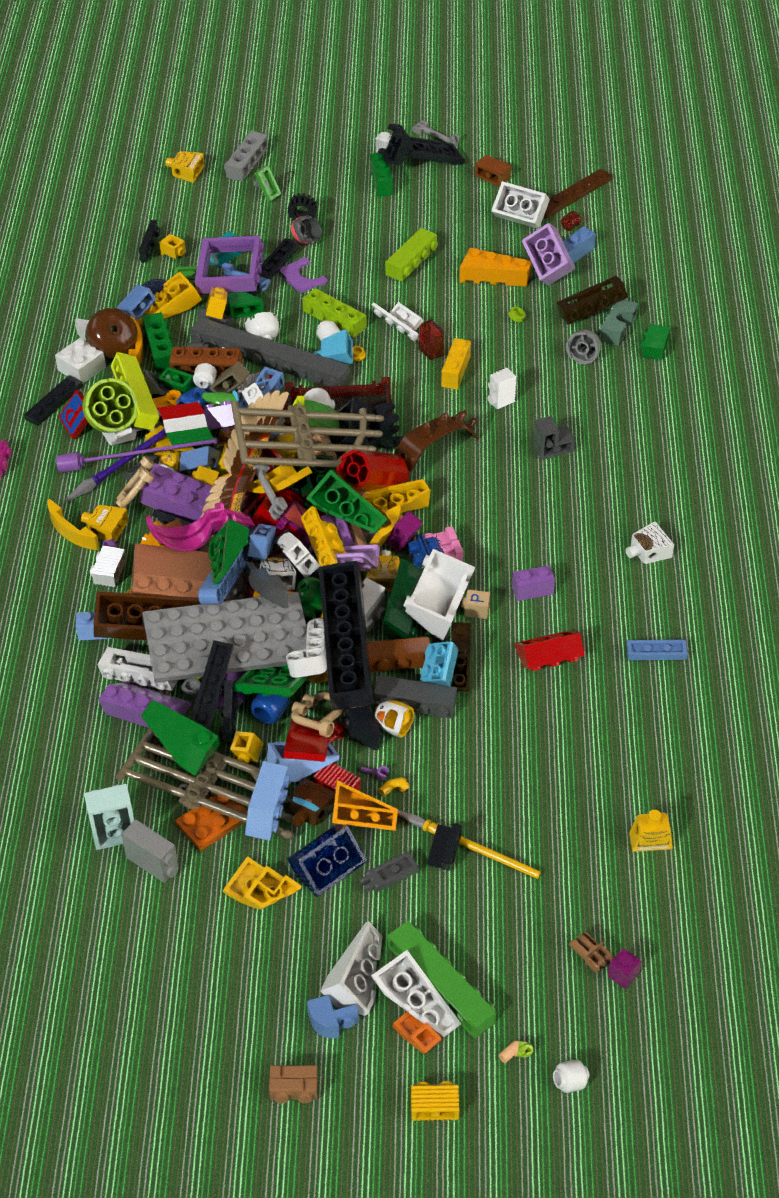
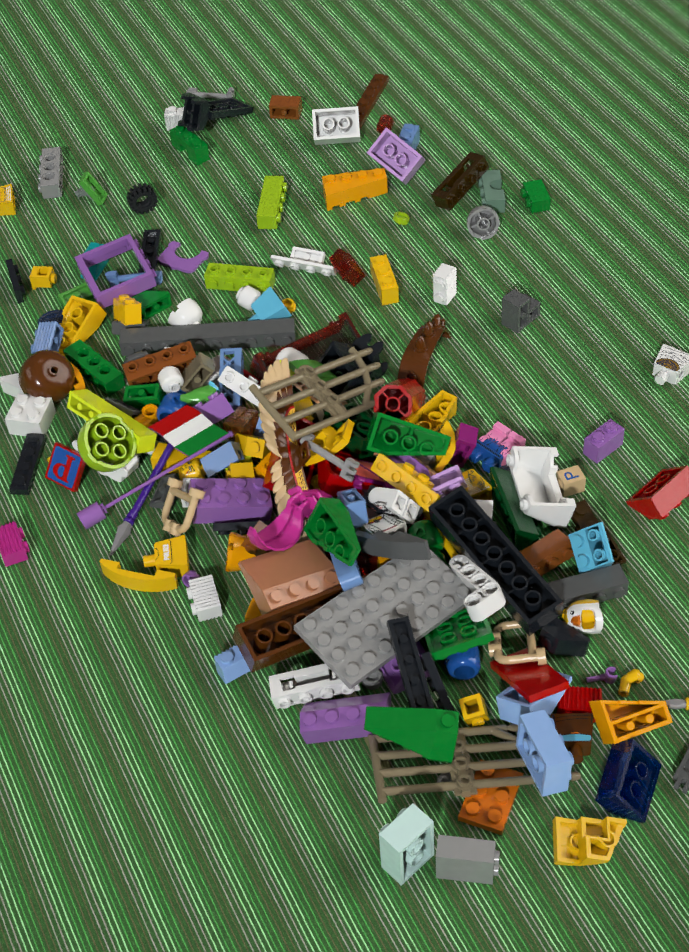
camera: 25 degrees left, 0 degrees up
dark grey hair [291,215,322,244] -> none

